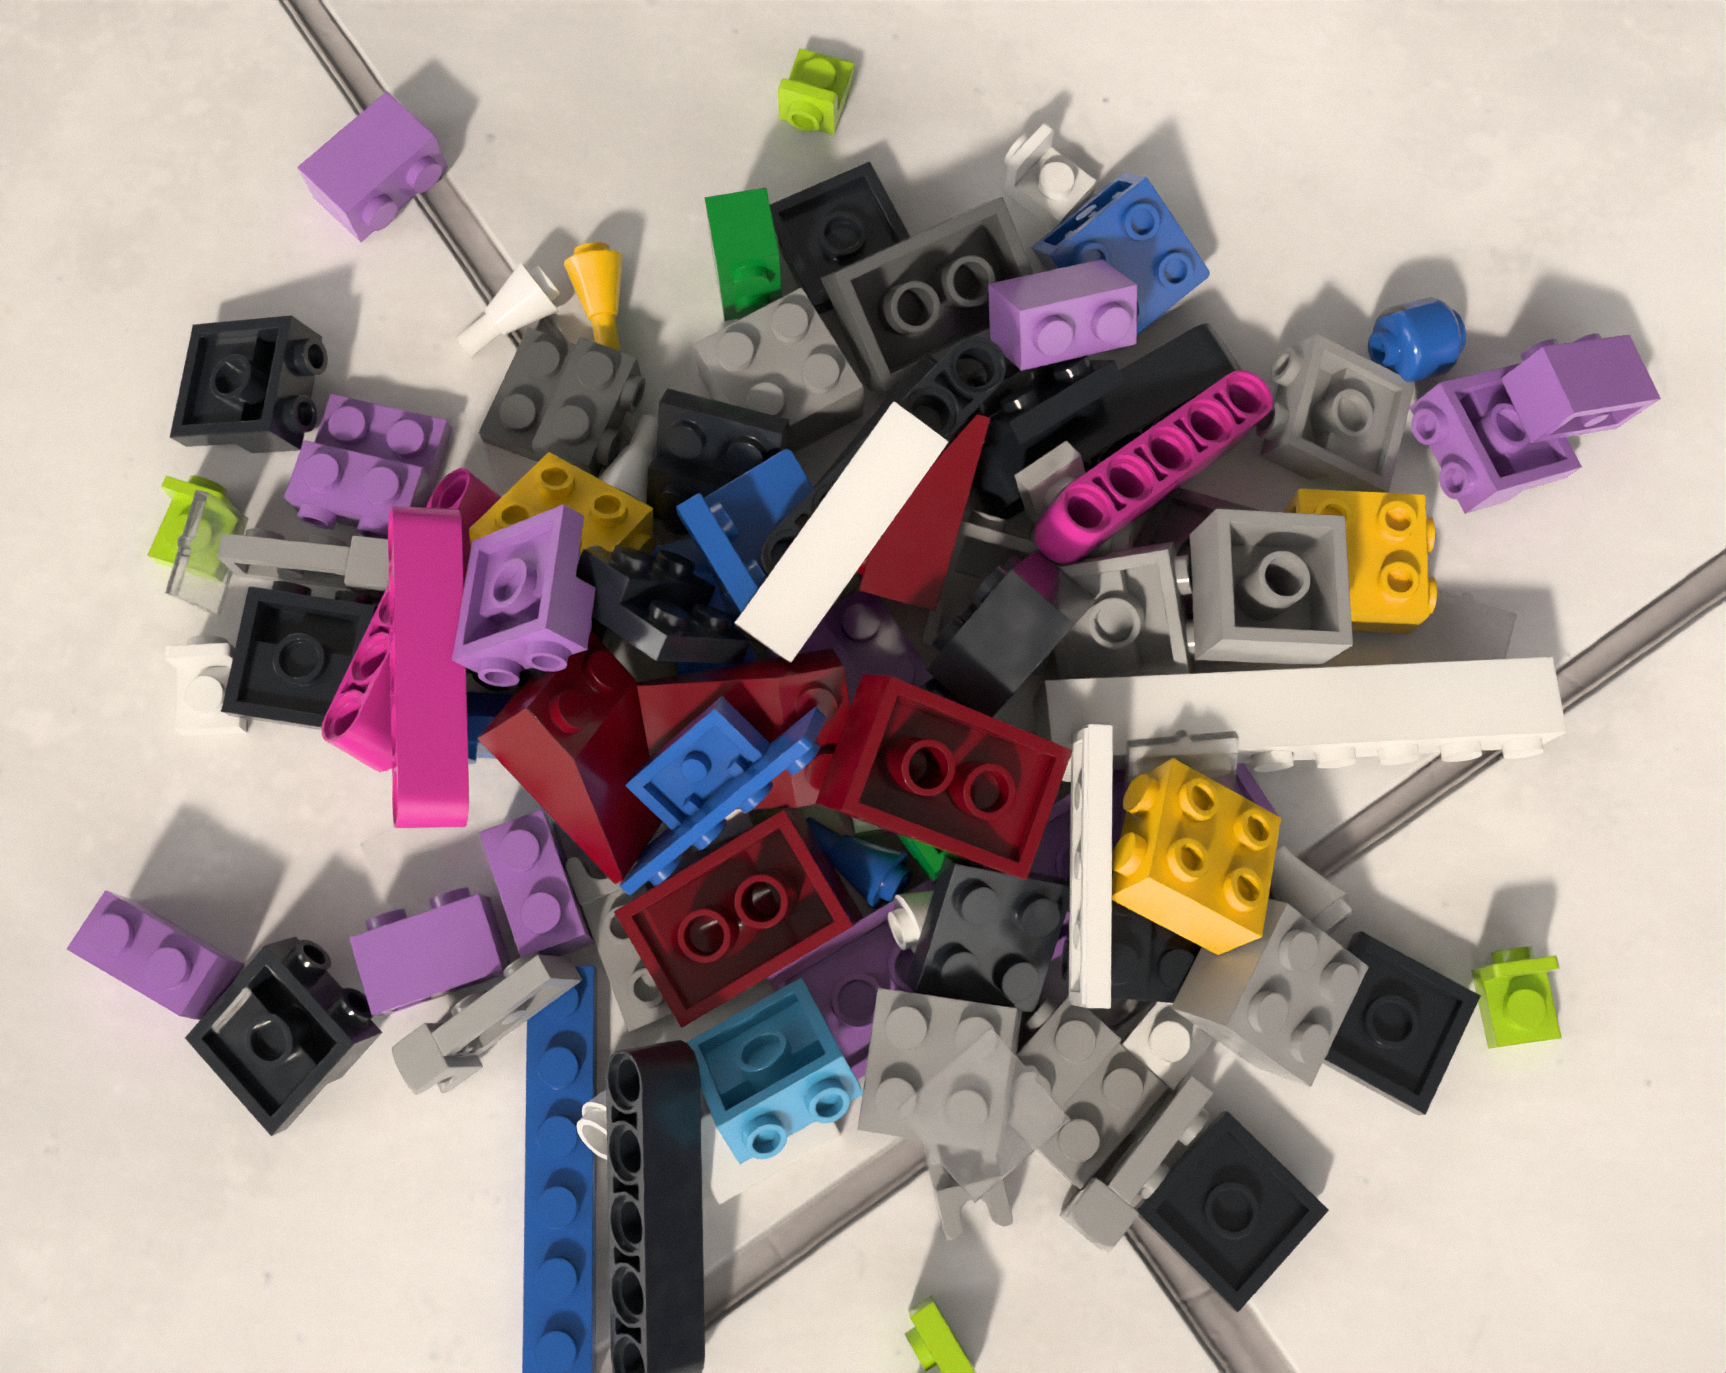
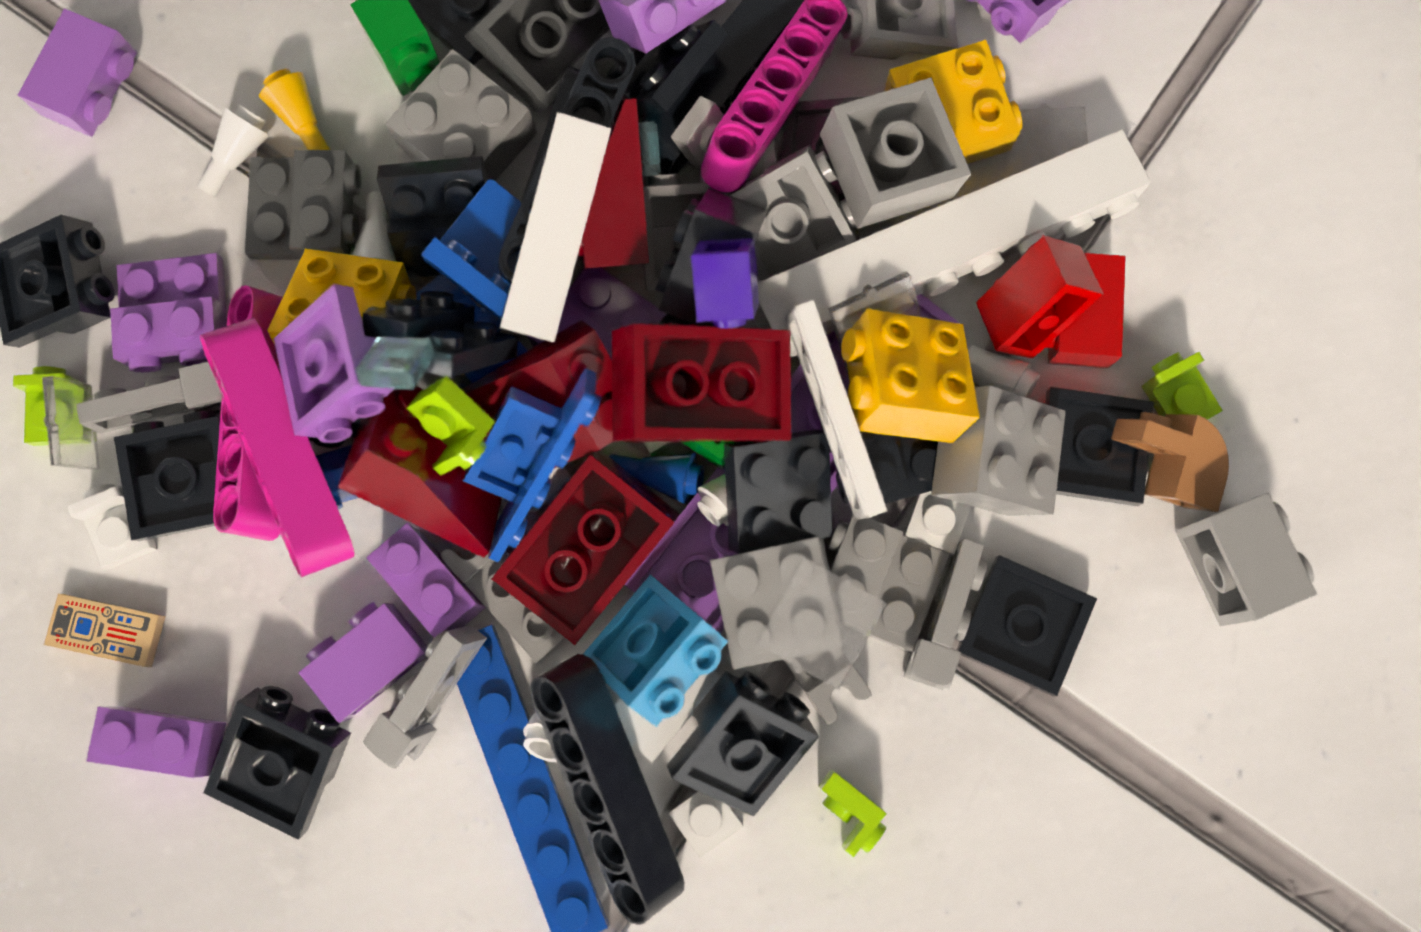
camera: 15 degrees left, 5 degrees up
none -> tan tile [44,593,166,667]
none -> clear light blue tile [355,337,435,389]
none -> lime bracket [407,376,495,475]
none -> clear light blue tile [638,121,661,176]
none -> black plate [666,671,819,817]
none -> white plate [668,791,743,859]
none -> dark purple brick [691,238,759,328]
none -> red brick [976,235,1103,359]
none -> red brick [1045,253,1126,368]
none -> medium nougat brick [1111,412,1229,512]
none -> light grey brick [1175,492,1317,626]

